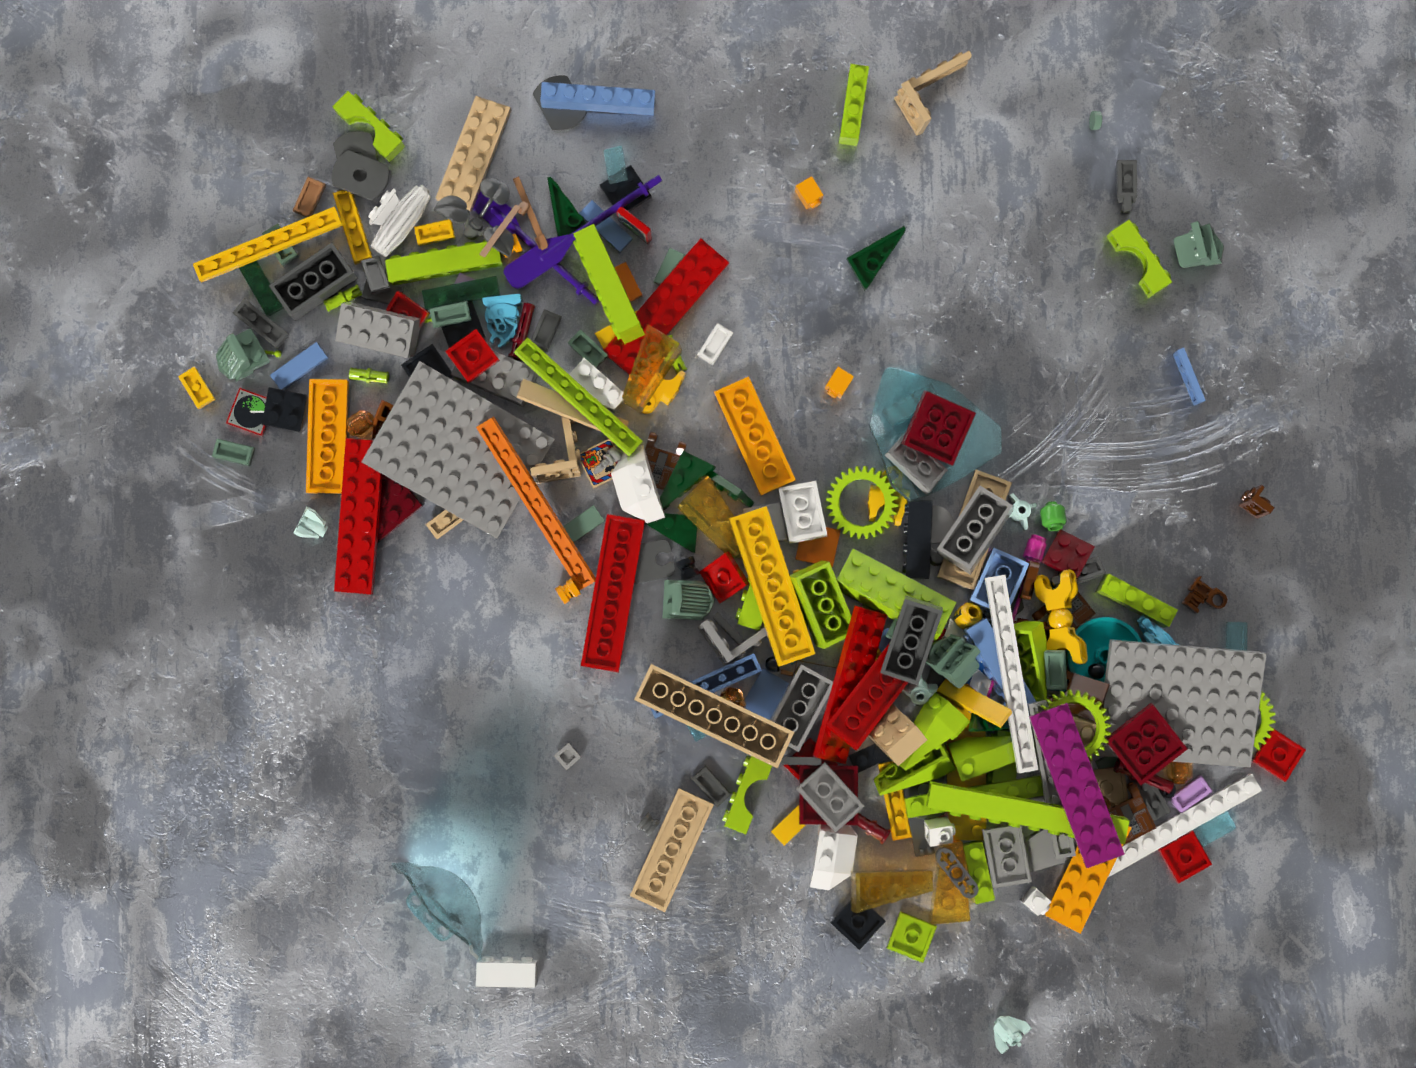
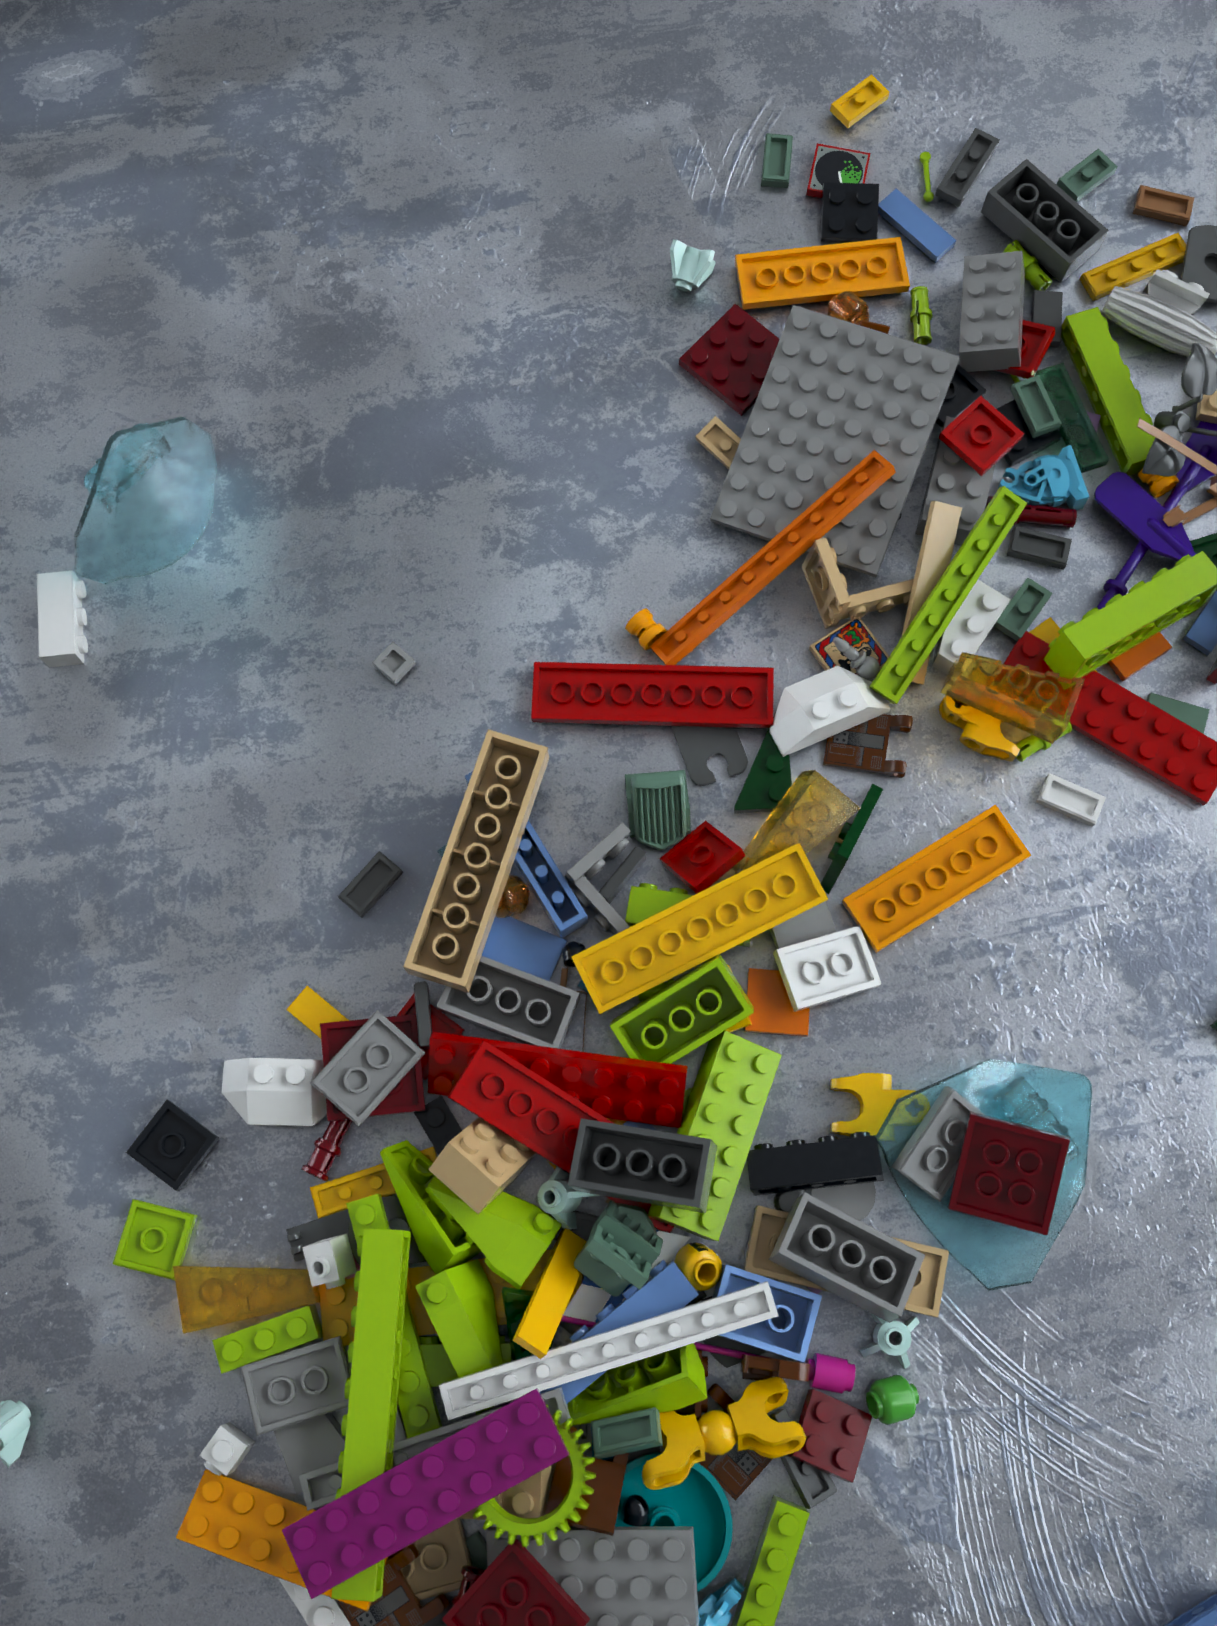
camera: 80 degrees right, 10 degrees down
yellow plate [193,206,343,283] -> none
sand green piece [216,328,270,382] -> none
clear green plate [239,261,284,317] -> none
red plate [334,438,383,595] -> none
dark grey tile [361,256,390,295] -> none
yellow plate [414,219,456,246] -> none
sand green tile [563,505,605,543] -> none
tan plate [630,788,714,912] -> none
dark grey wheel [636,812,660,837] -> none
dark green wing [660,451,716,510] -> none
black wheel [676,556,700,580] -> none
lime arch [722,755,772,835] -> none
light orange brick [825,367,854,399] -> none
lime piece [826,466,899,539] -> none
clear yellow wedge [851,870,933,913] -> none
dark grey beam [935,847,978,898] -> none

